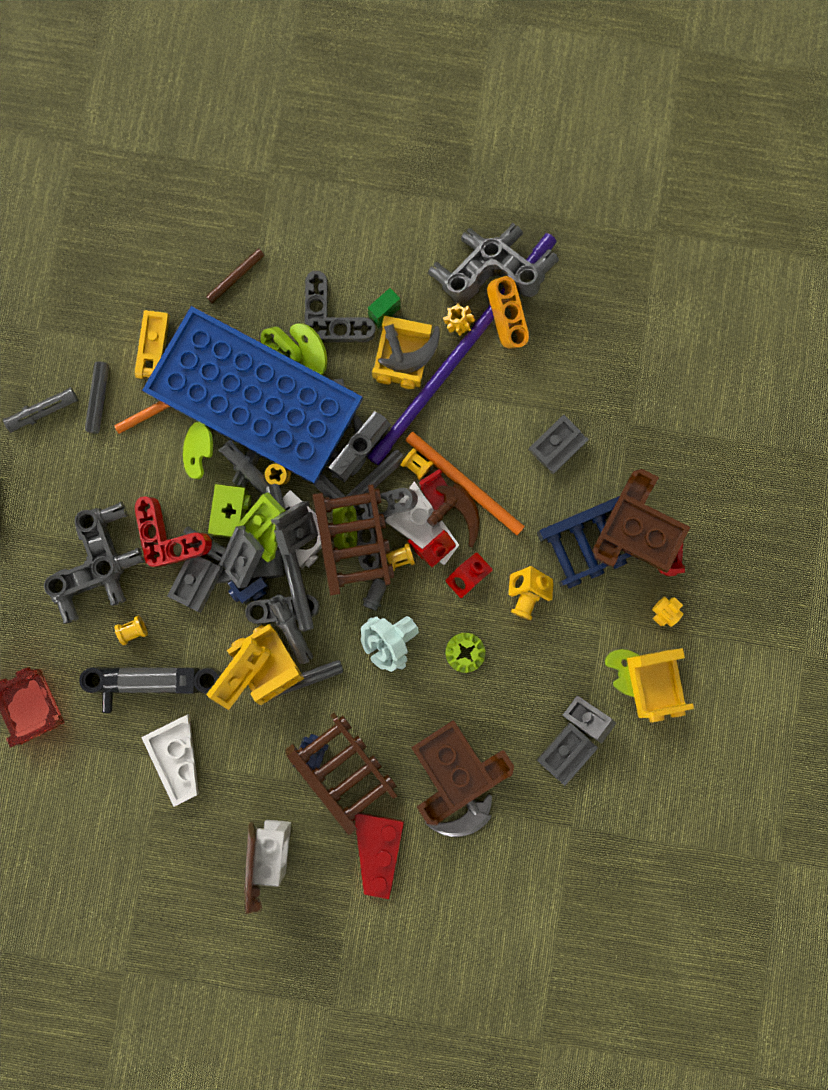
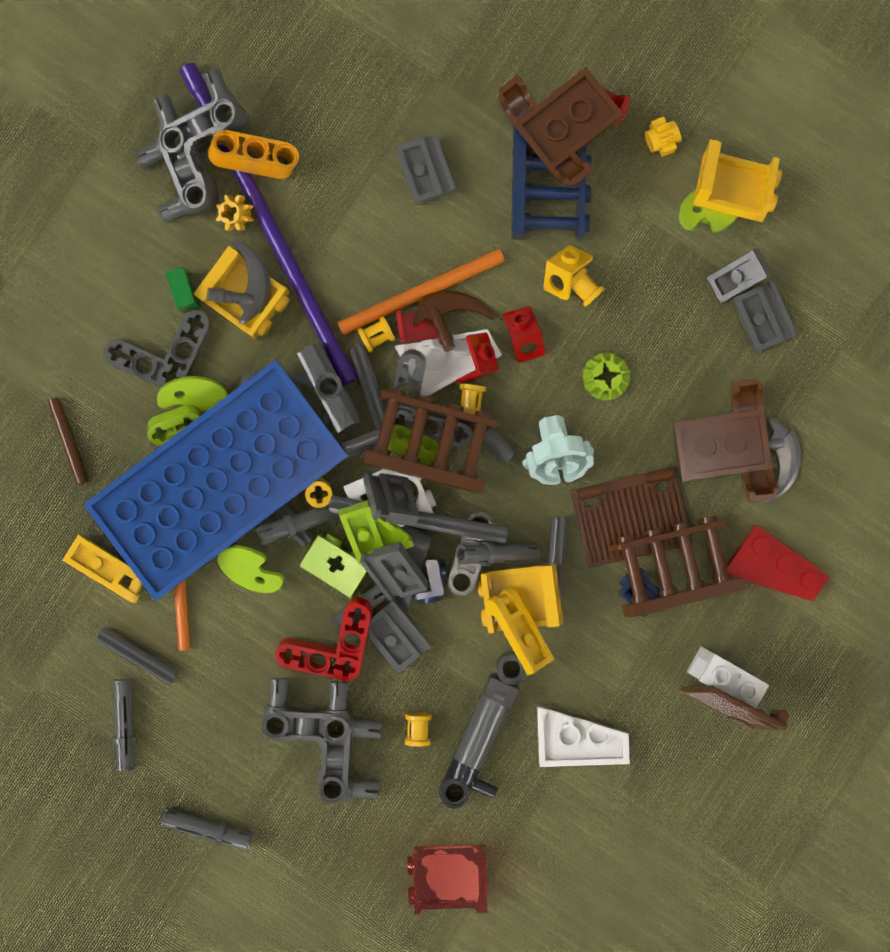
camera: 60 degrees left, 5 degrees up
none -> reddish brown window [570,466,693,568]

